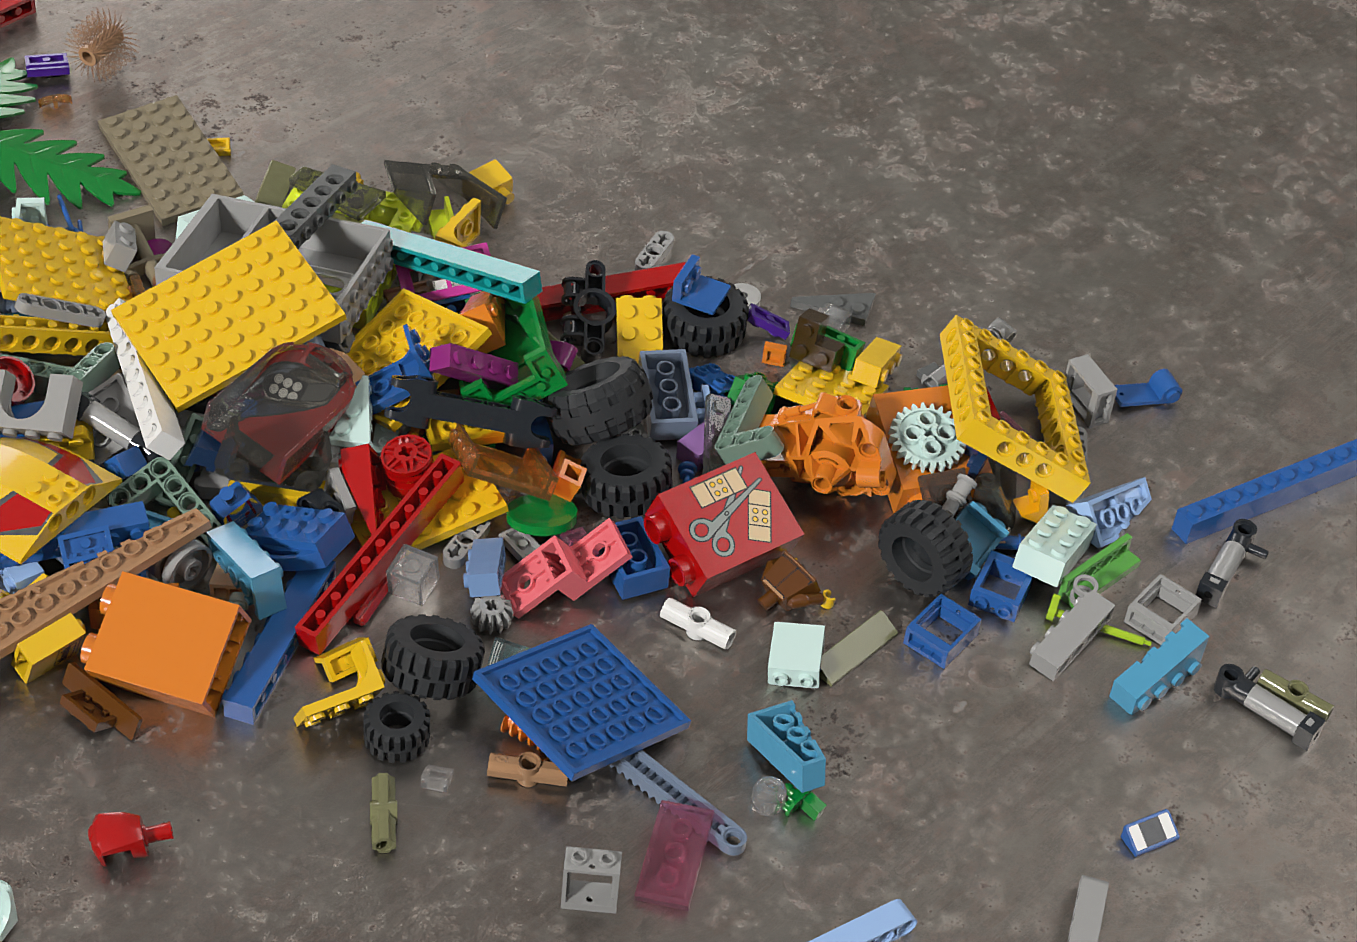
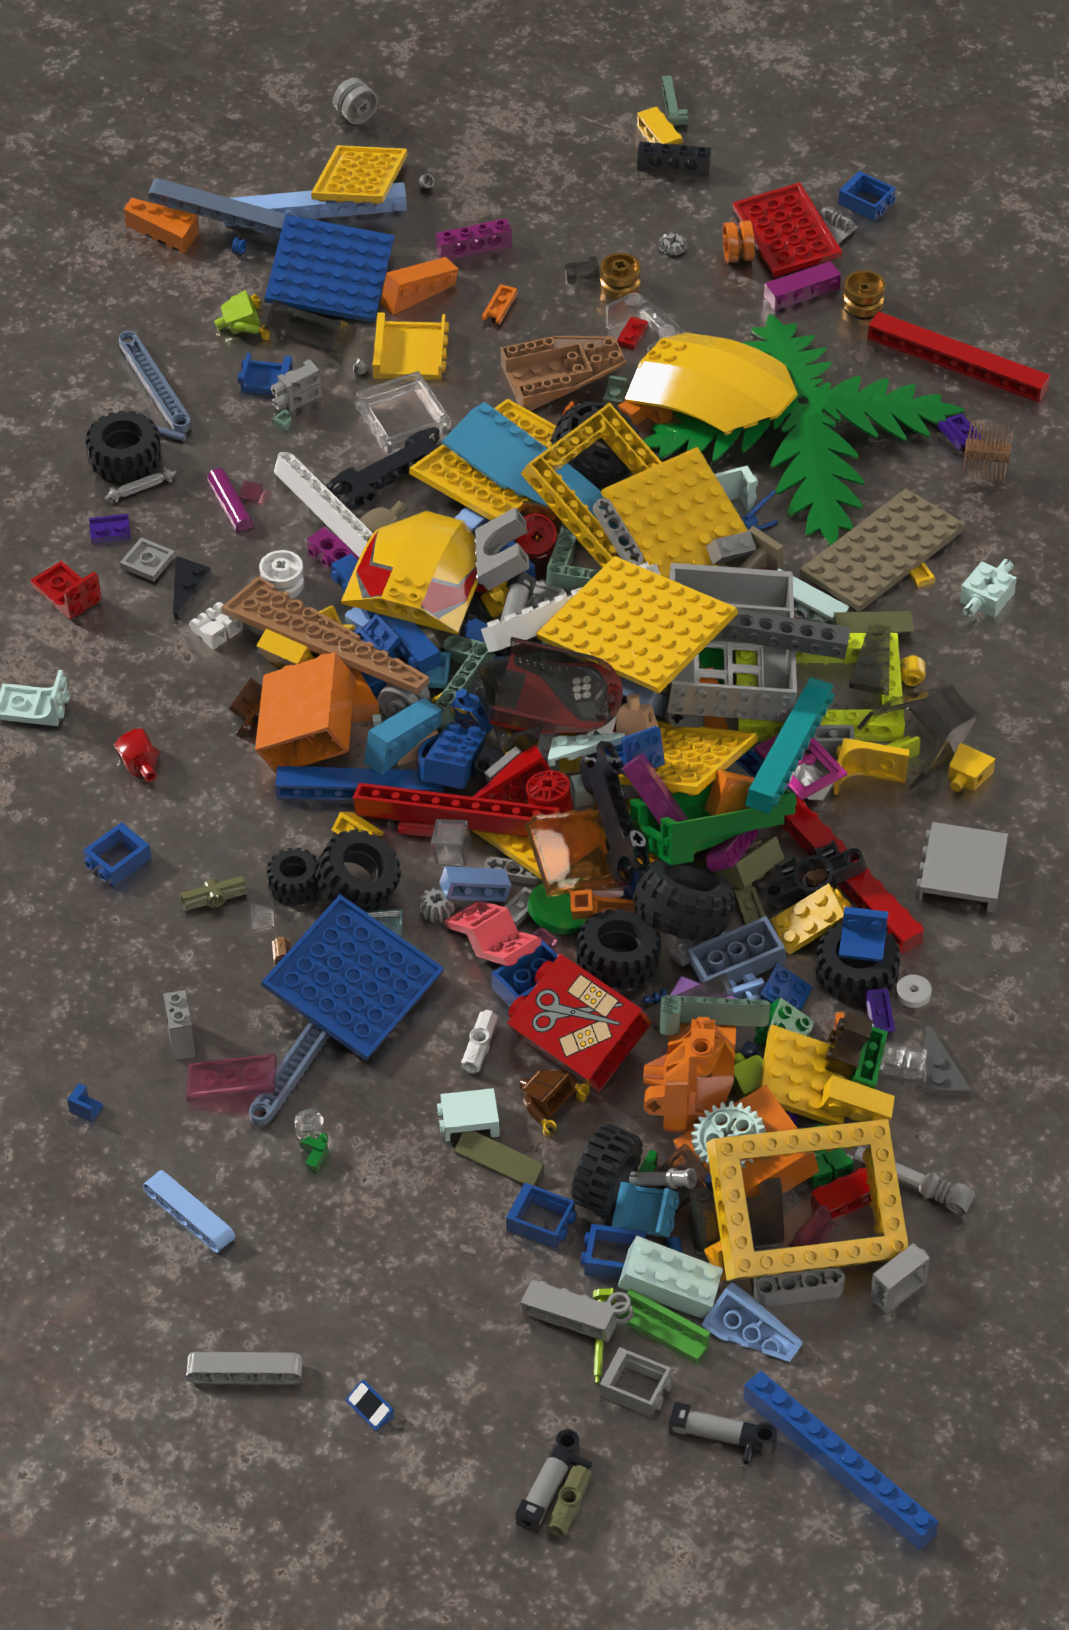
camera: 80 degrees right, 5 degrees up
clear orange piece [38,94,73,109] -> none
yellow bracket [293,640,385,728] -> none
light grey beam [634,231,674,271] -> none
dark azure wedge [747,700,826,793] -> none
dark azure wedge [1109,618,1210,716] -> none
blue door [1114,369,1182,407] -> none
none -> blue window [83,822,151,886]
none -> light grey panel [916,822,1008,912]
none -> light aqua brick [960,559,1017,618]

